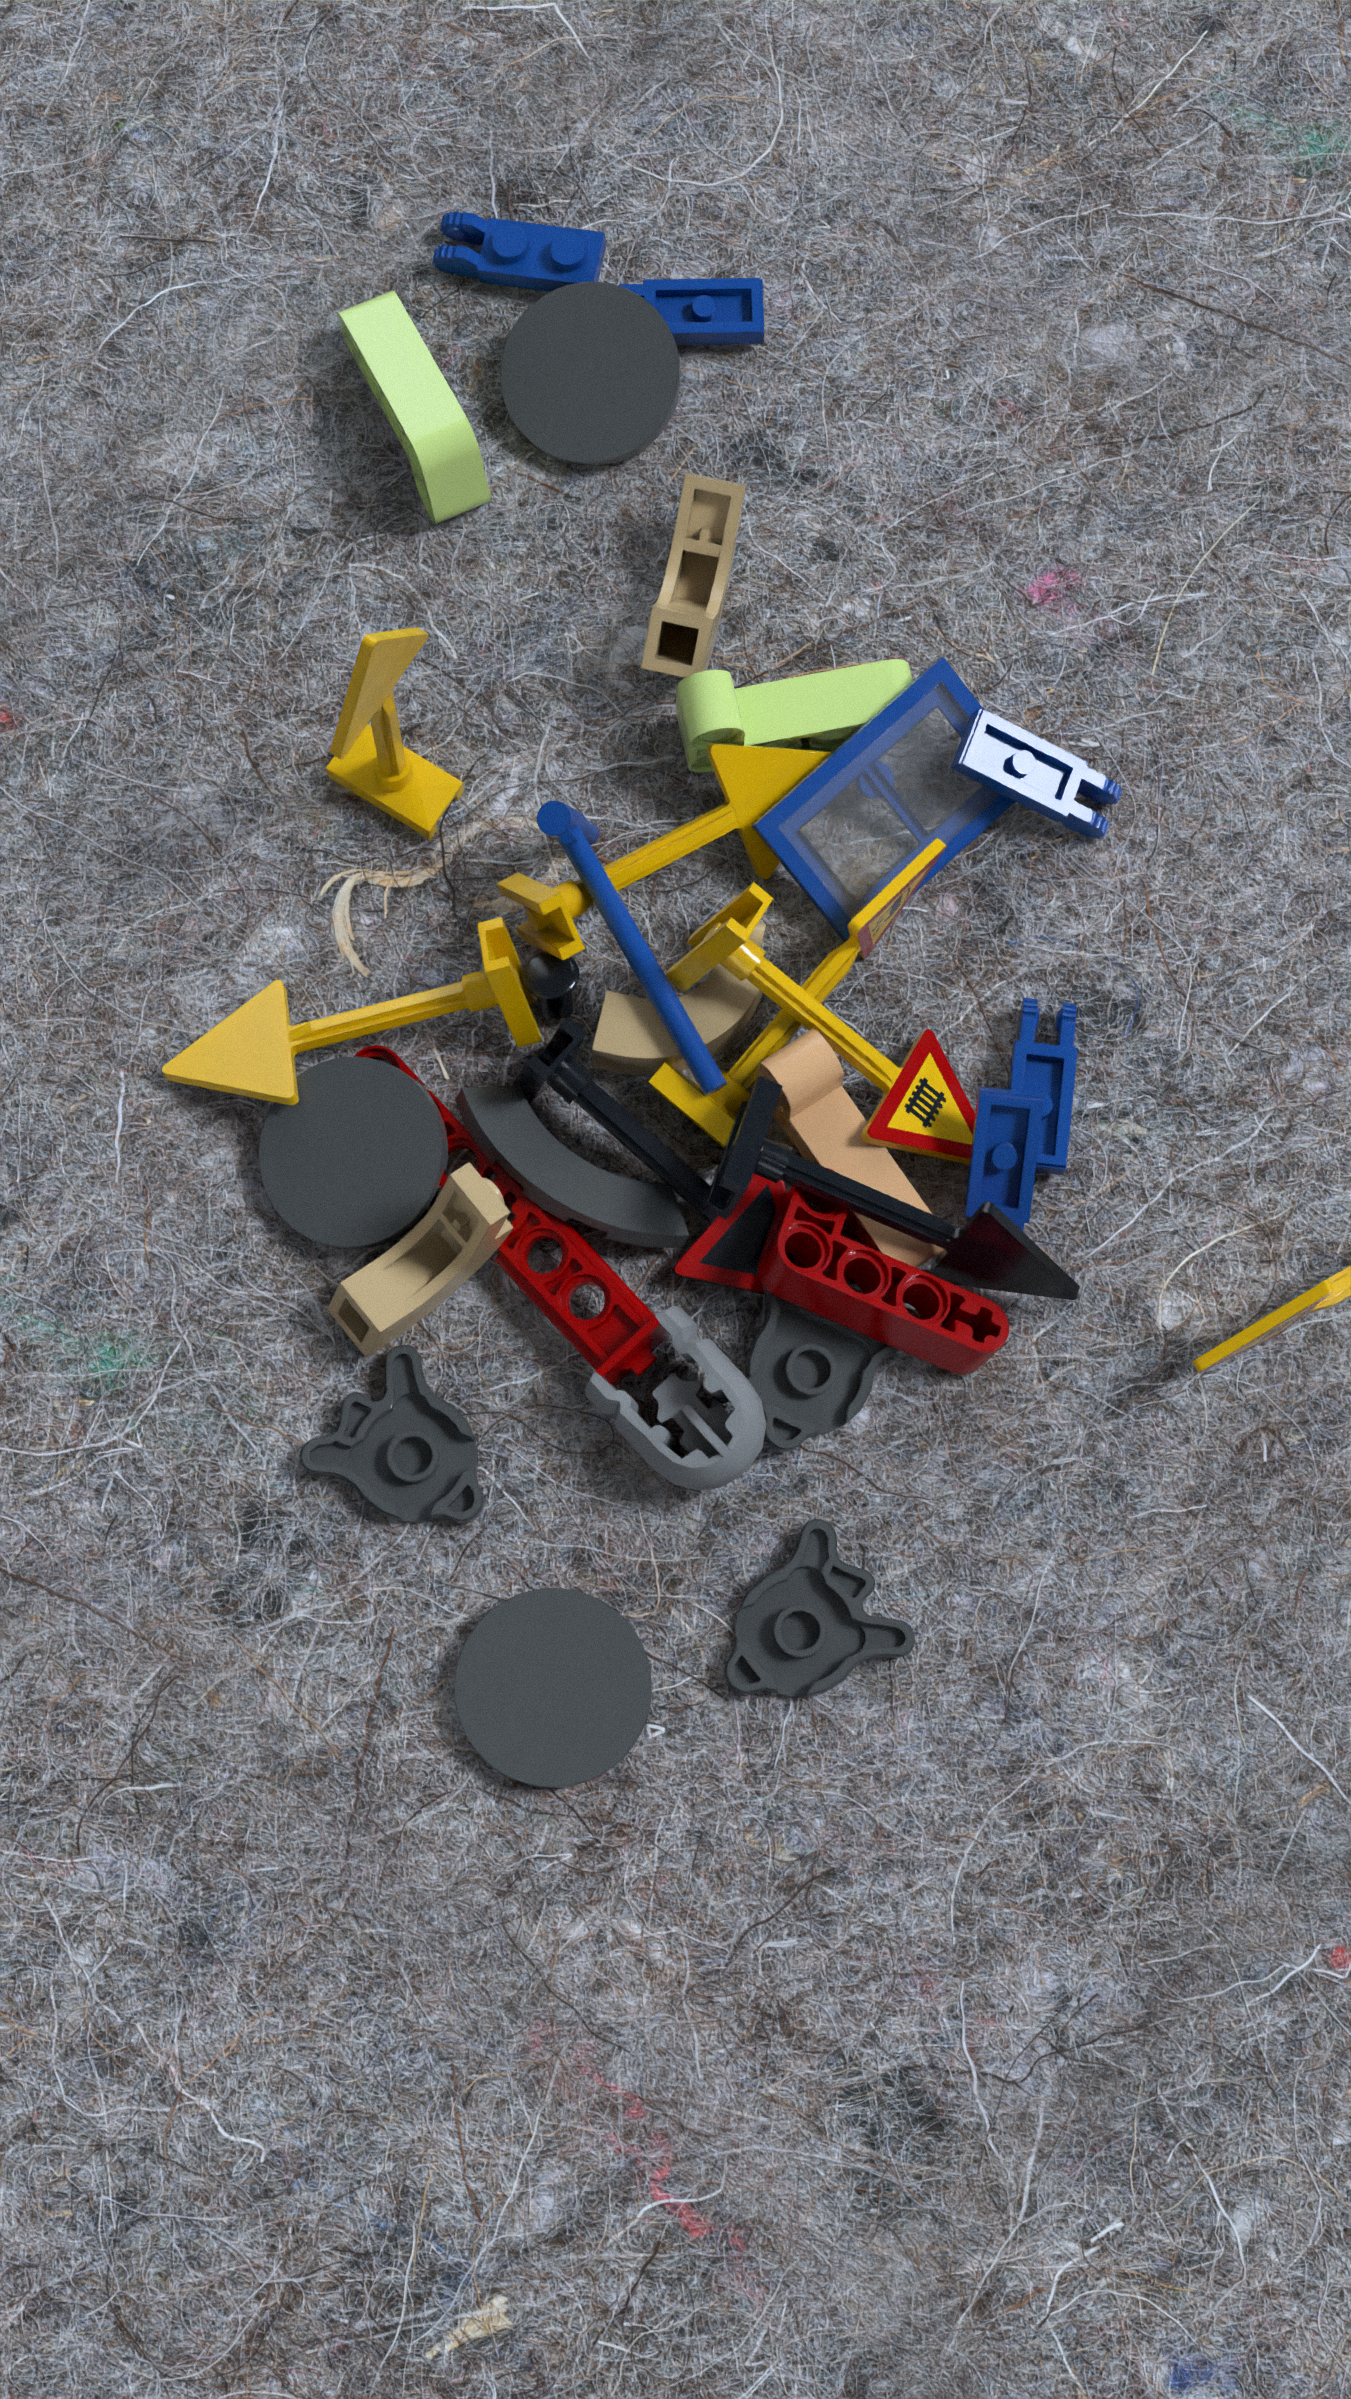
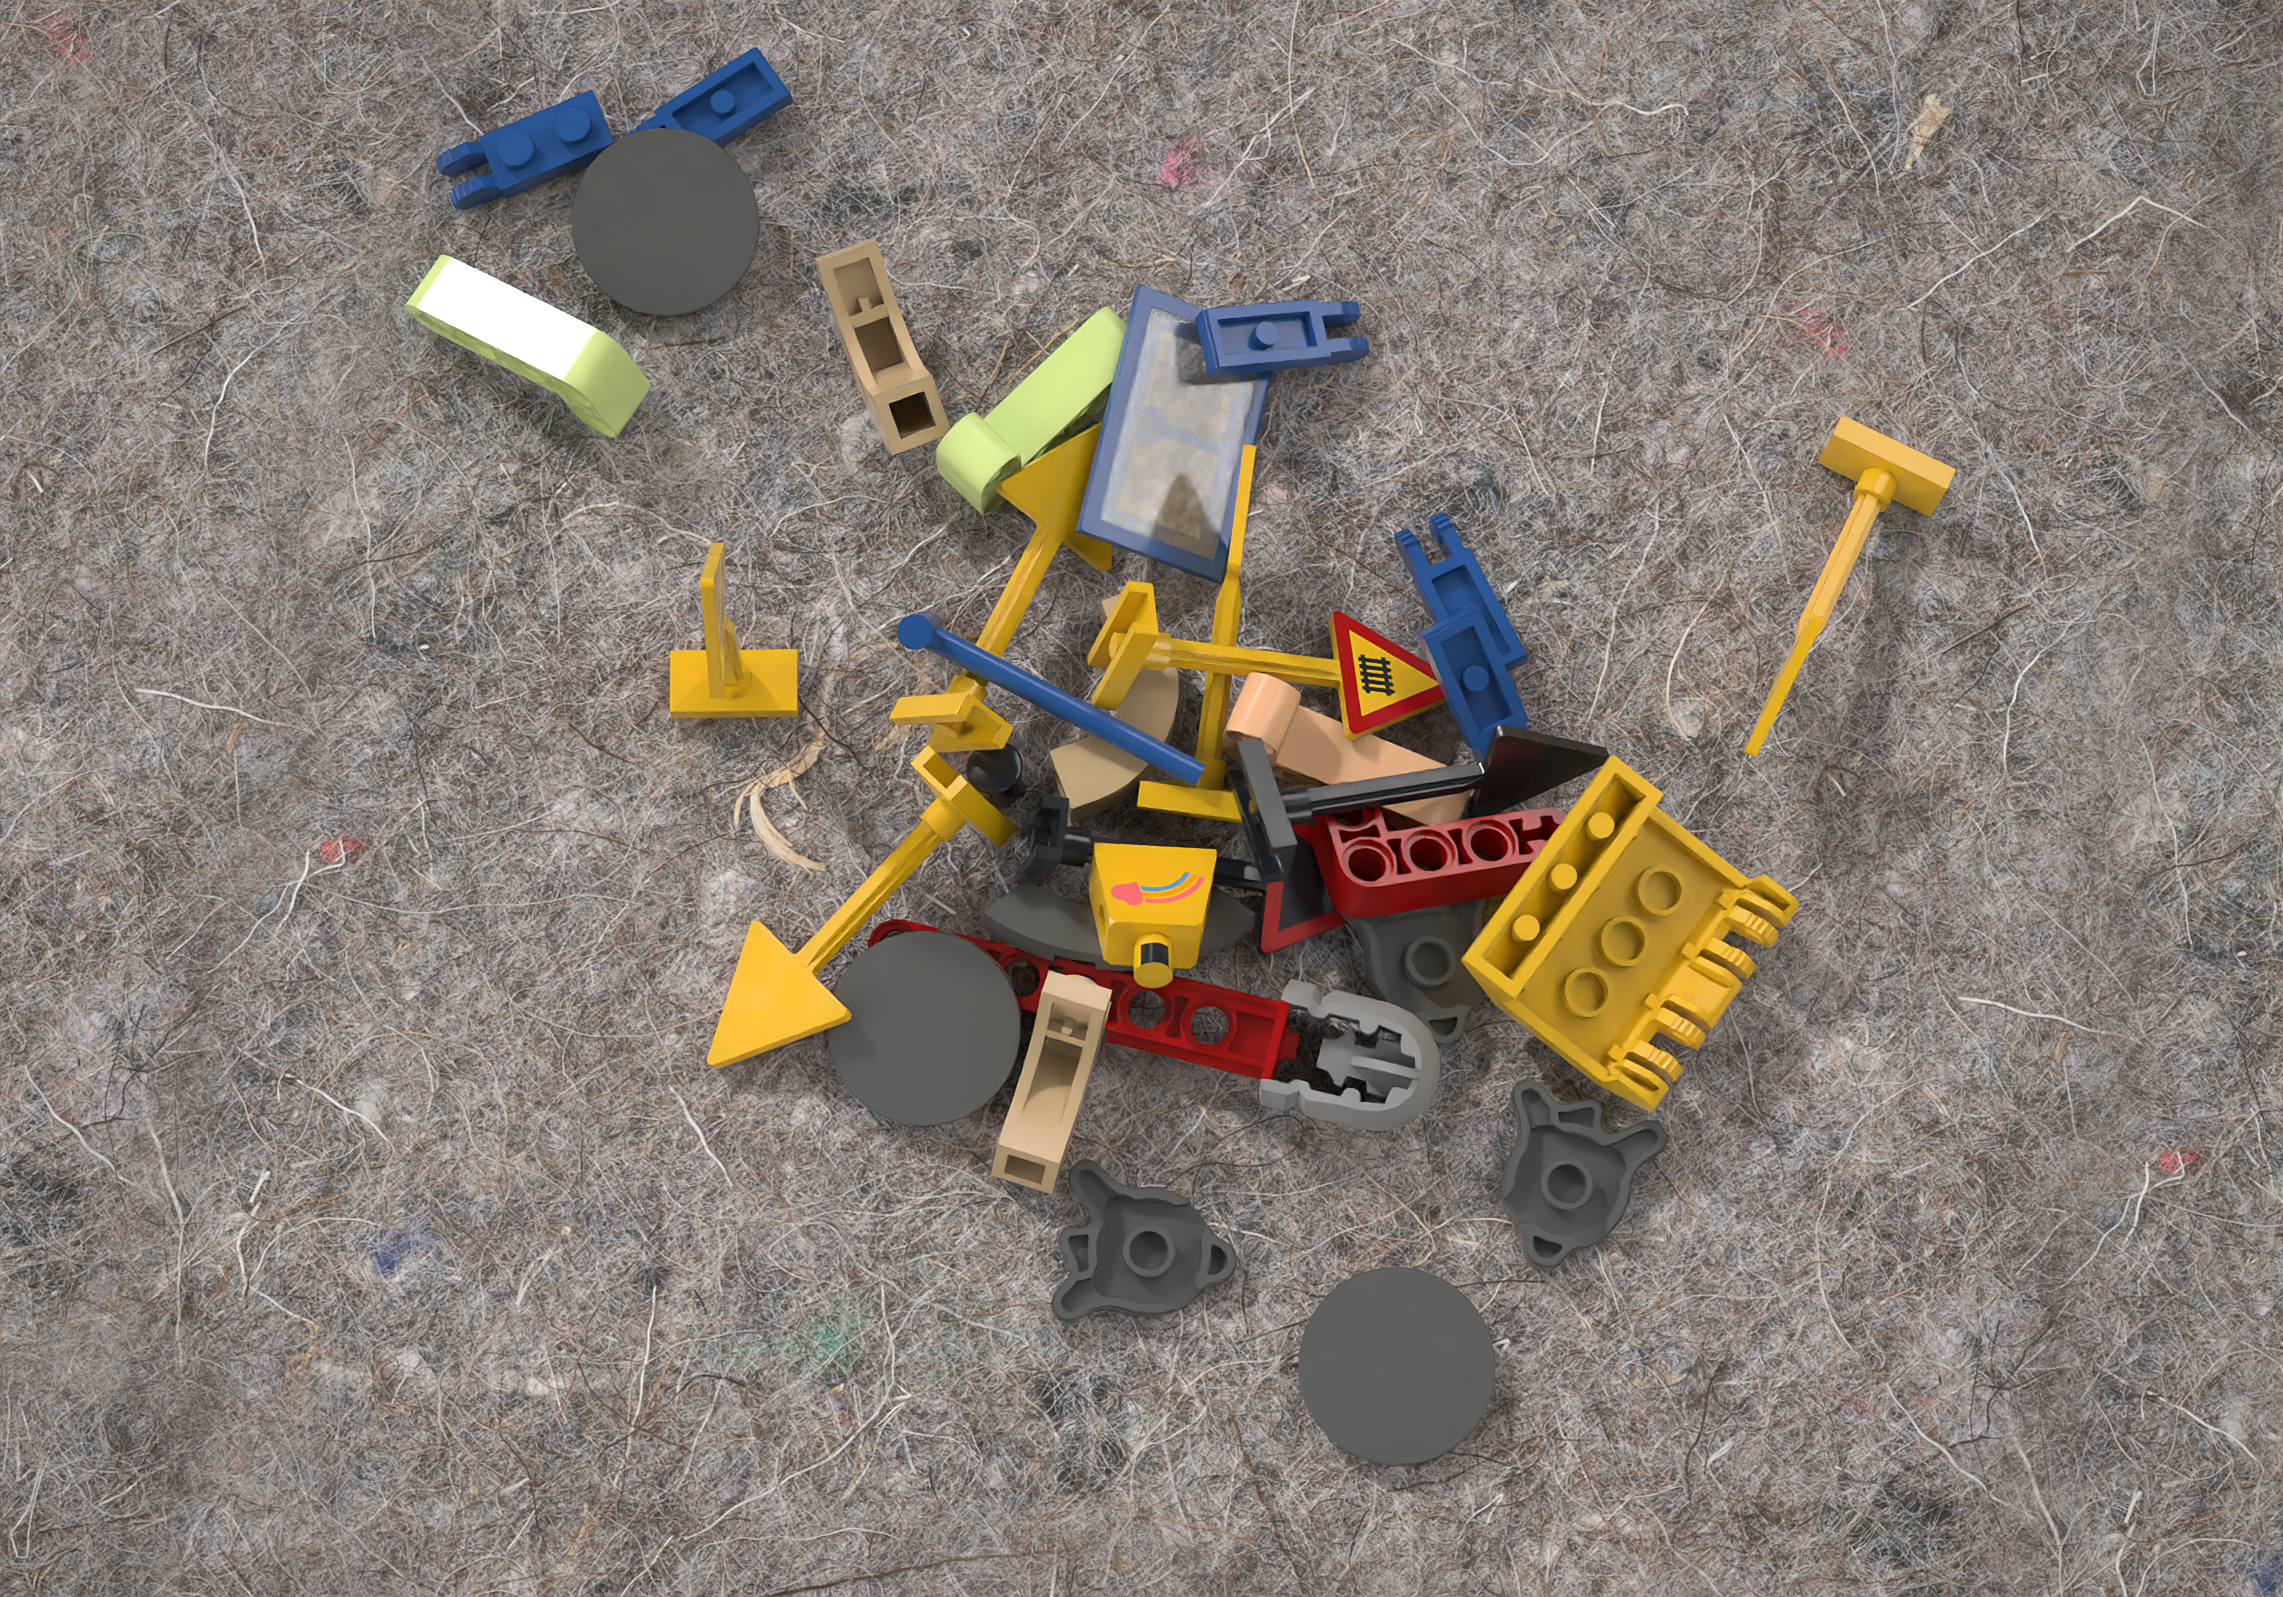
camera: 35 degrees left, 0 degrees up
none -> yellow torso [1089,843,1217,988]
none -> yellow slope [1461,754,1800,1112]

